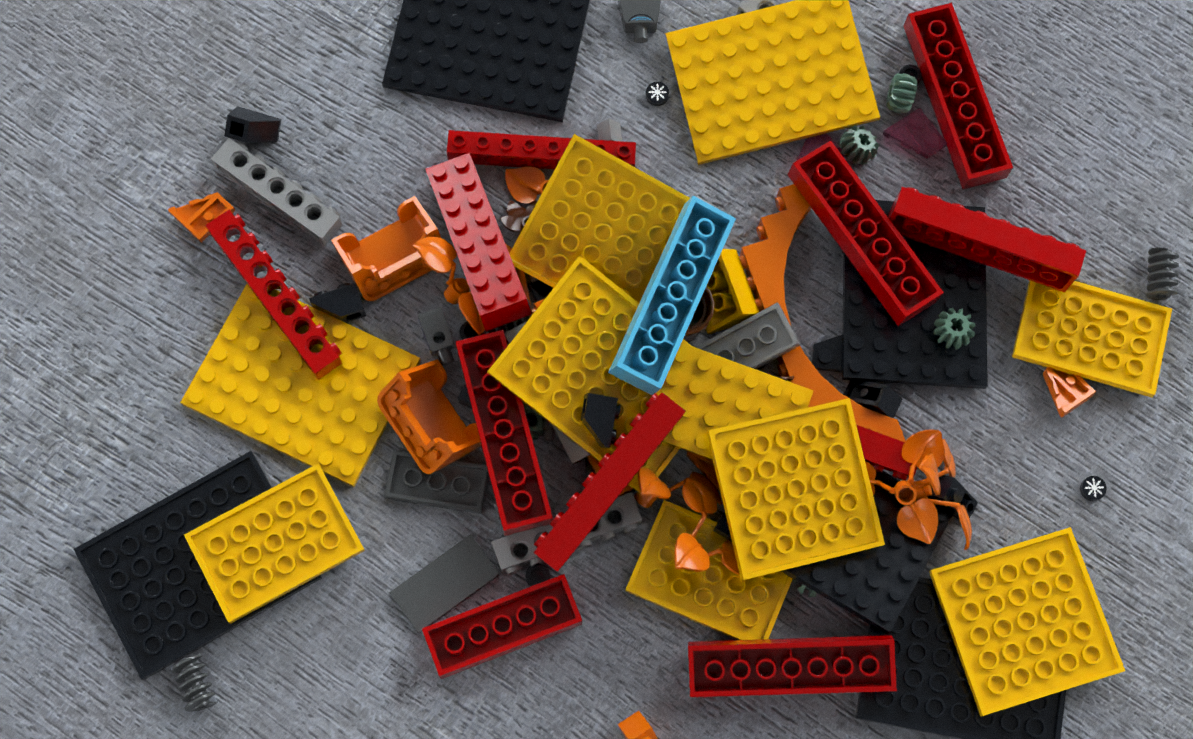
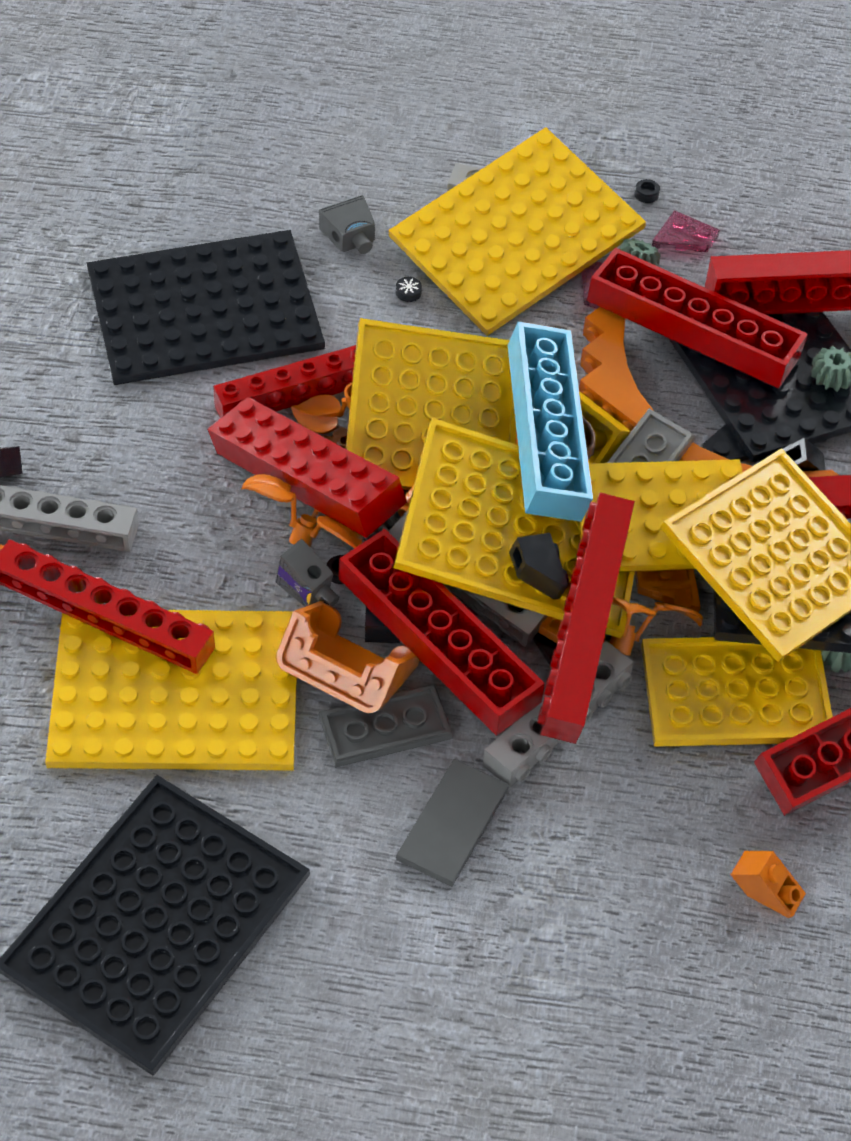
camera: 25 degrees left, 20 degrees down
dark grey piece [172,654,218,712] -> none
yellow plate [184,463,365,624] -> none
black slope [309,283,366,323] -> none
orange windscreen [331,196,441,301] -> none
red brick [422,574,582,679] -> none
black tile [525,564,550,587] -> none
orange plant [674,478,740,575] -> none
sand green gear [886,73,918,114] -> none
red brick [903,3,1013,190] -> none

